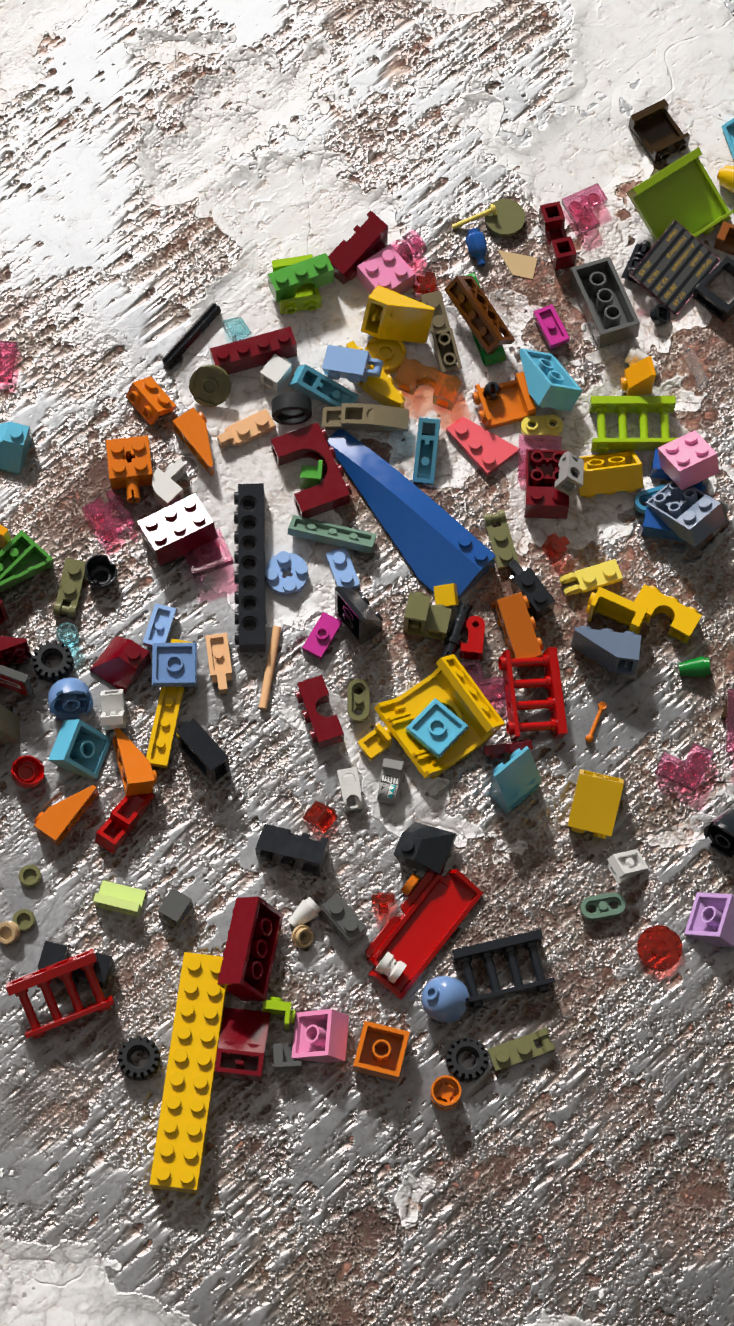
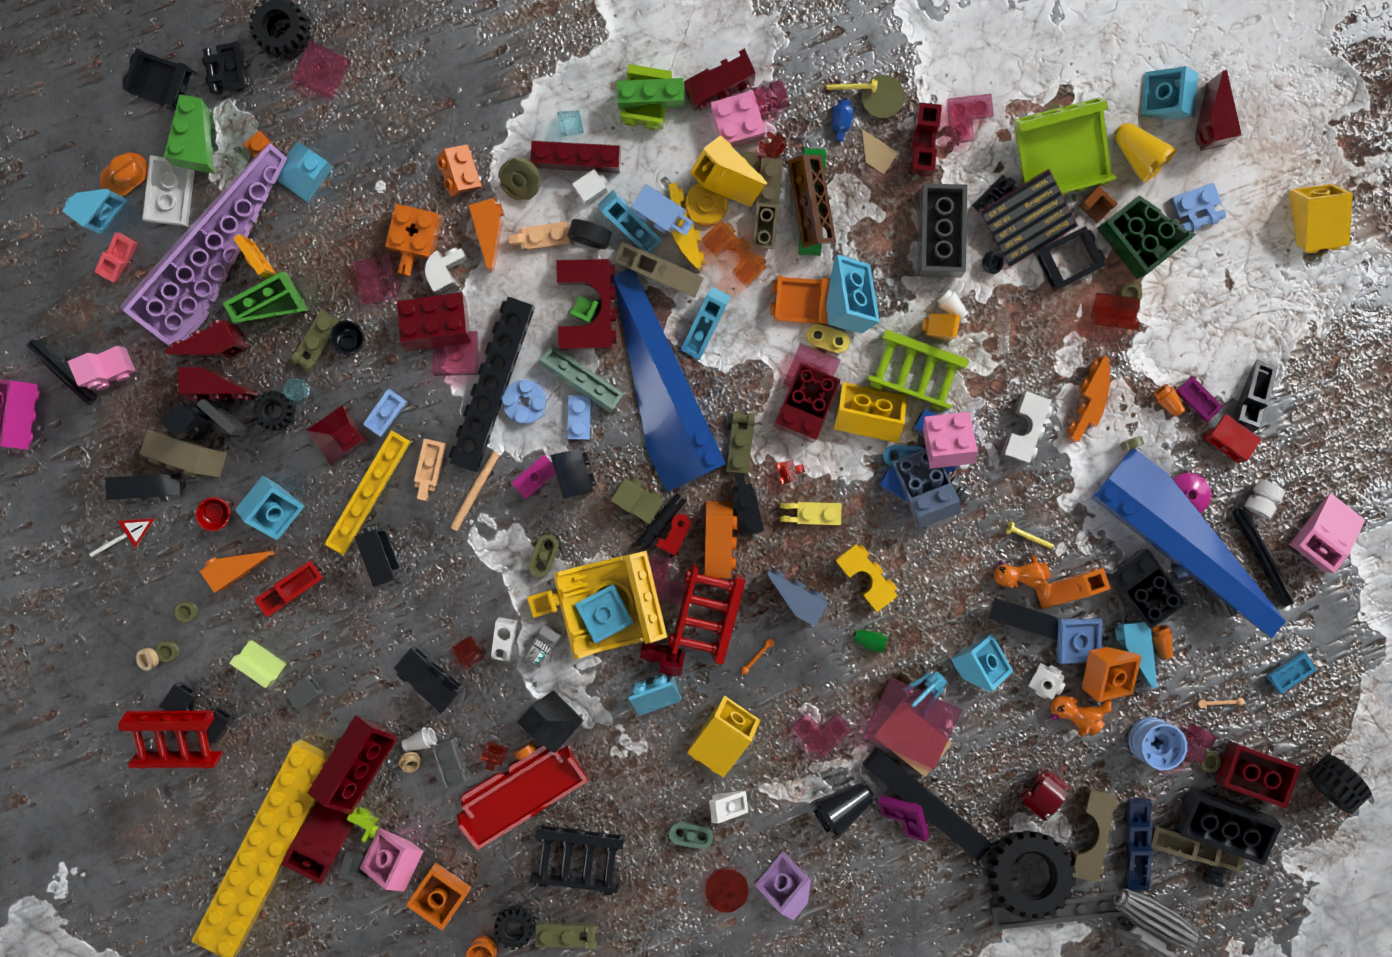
camera: 25 degrees right, 20 degrees up
medium blue cylinder [48,677,93,720] -> none
white brick [100,689,126,730] -> none
orange slope [112,728,157,796] -> none
black tyre [117,1036,161,1081] -> none
medium blue plate [152,643,197,687] -> none
black axle [162,303,221,368] -> none
dark red arch [294,675,344,749] -> none
white wheel [375,952,407,984] -> none
medium blue cylinder [421,976,469,1023] -> none
yellow tile [434,583,459,607] -> none
coral wing [446,416,520,476] -> none
black hinge [484,382,501,400] -> none
dark pink plate [533,304,570,349] -> none
light grey leg [554,451,584,496] -> none
yellow panel [585,587,648,635] -> none
dark brown panel [628,99,690,163] -> none

